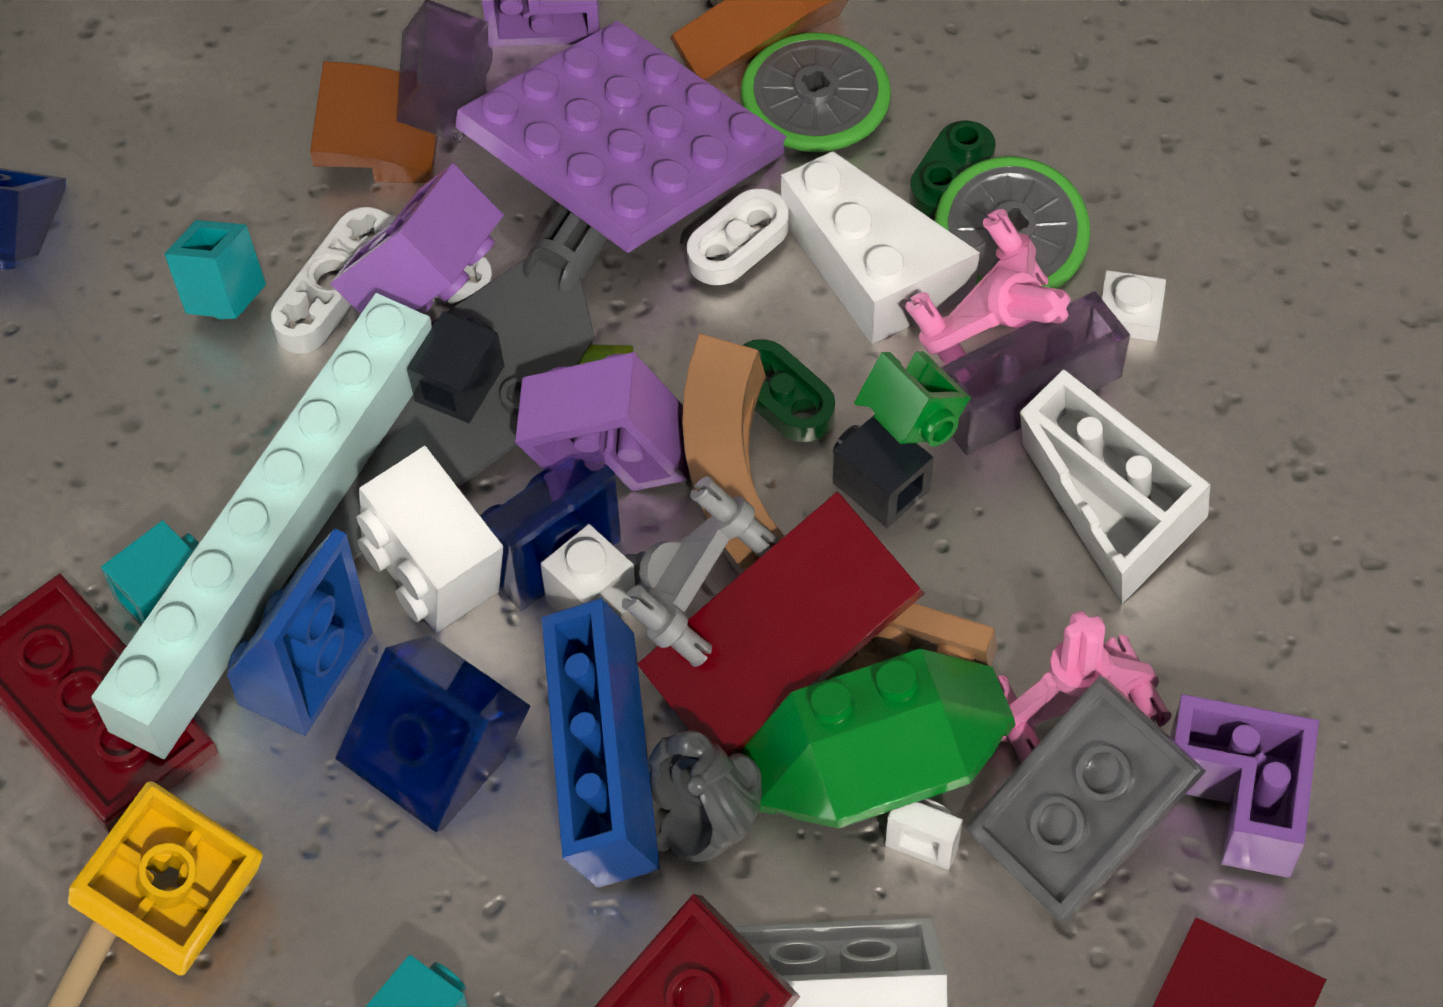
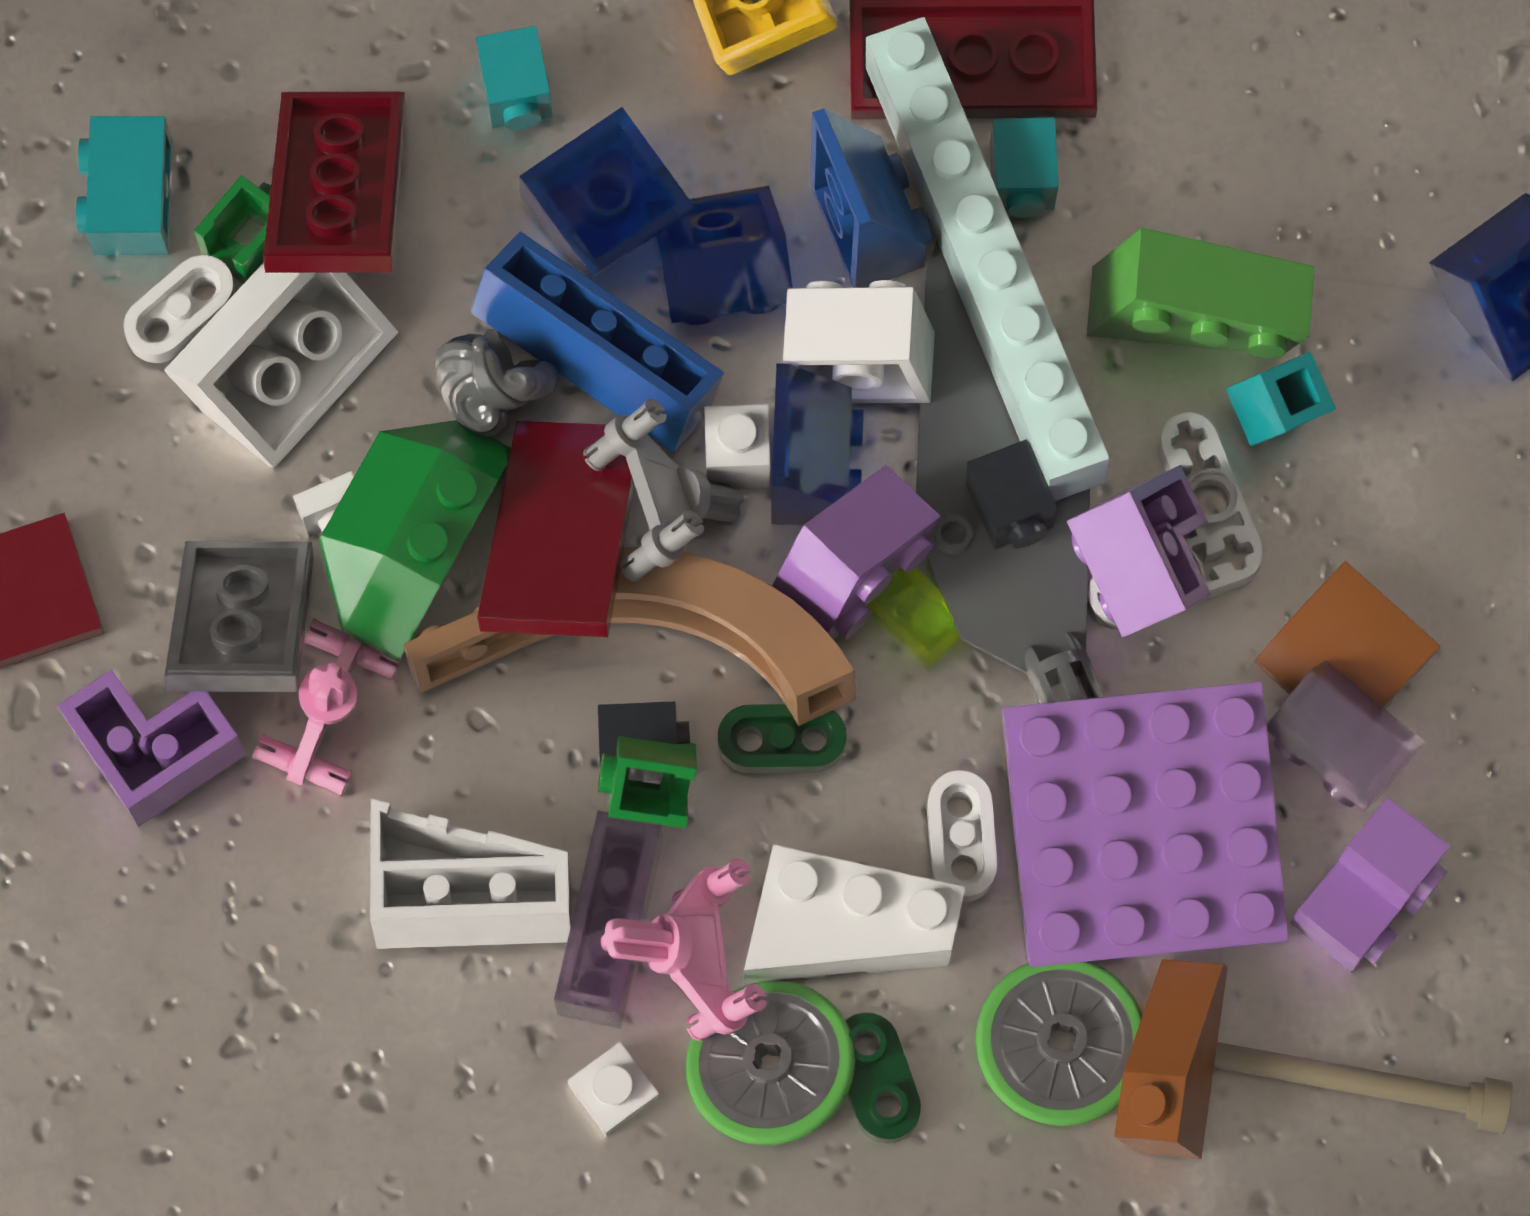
camera: 130 degrees right, 15 degrees up
none -> clear blue slope [519,107,695,279]
none -> bright green wedge [1086,227,1315,358]

